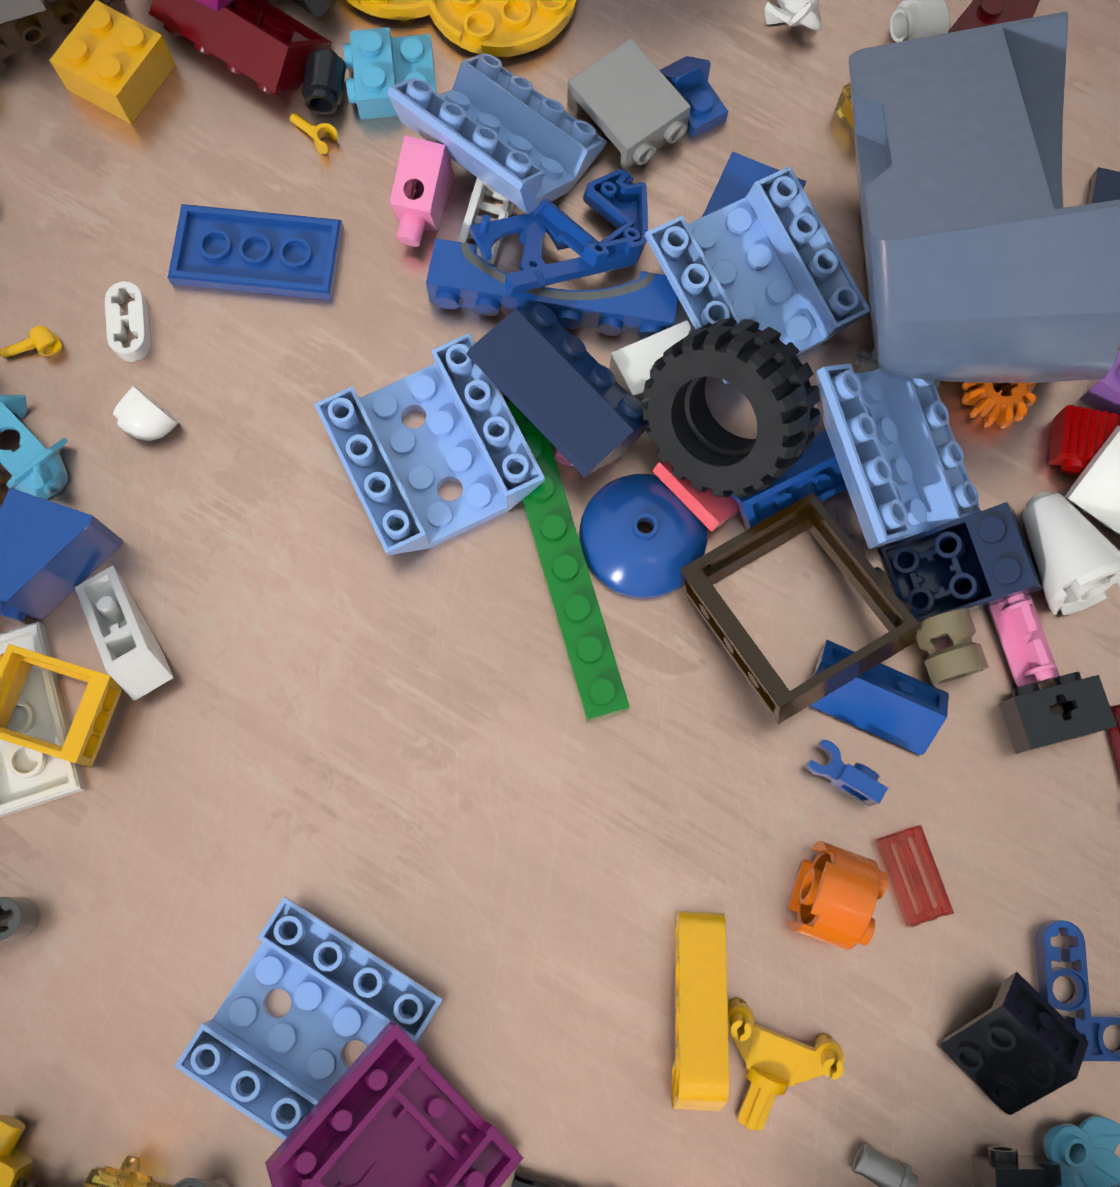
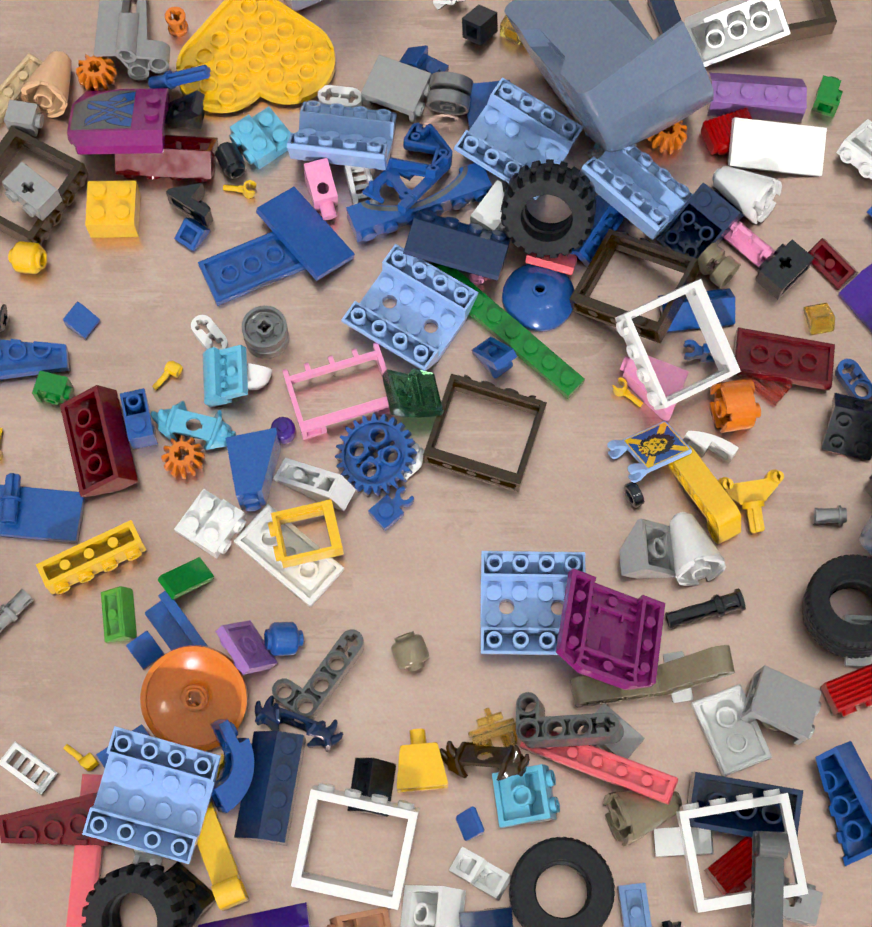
camera: 30 degrees left, 5 degrees down
none -> black slope [166,183,213,228]
none -> blue slope [174,218,210,251]
none -> medium azure brick [202,345,248,407]
none -> flat silver wheel [242,305,289,359]
none -> blue tile [256,186,355,281]
none -> dark purple piece [270,417,296,444]
none -> bright pink hinge [282,342,398,440]
none -> white beam [318,85,362,108]
none -> blue gear [335,413,417,496]
none -> blue plate [368,486,414,531]
none -> clear green slope [382,368,444,418]
none -> dark tan head [391,631,429,672]
none -> white arm [404,443,424,480]
none -> dark brown window [423,373,547,492]
none -> flat silver wheel [426,72,473,115]
none -> black brick [462,5,498,45]
none -> blue slope [472,337,517,379]
none -> flag [607,421,692,483]
none -> yellow hand [612,377,644,407]
none -> white window [615,279,741,410]
none -> bright pink slope [620,356,689,423]
none -> light grey slope [620,519,675,579]
none -> black tile [624,482,645,507]
none -> white cone [669,512,726,586]
none -> white slope [683,431,739,463]
none -> dark red tile [734,327,835,391]
none -> clear yellow slope [803,303,835,335]

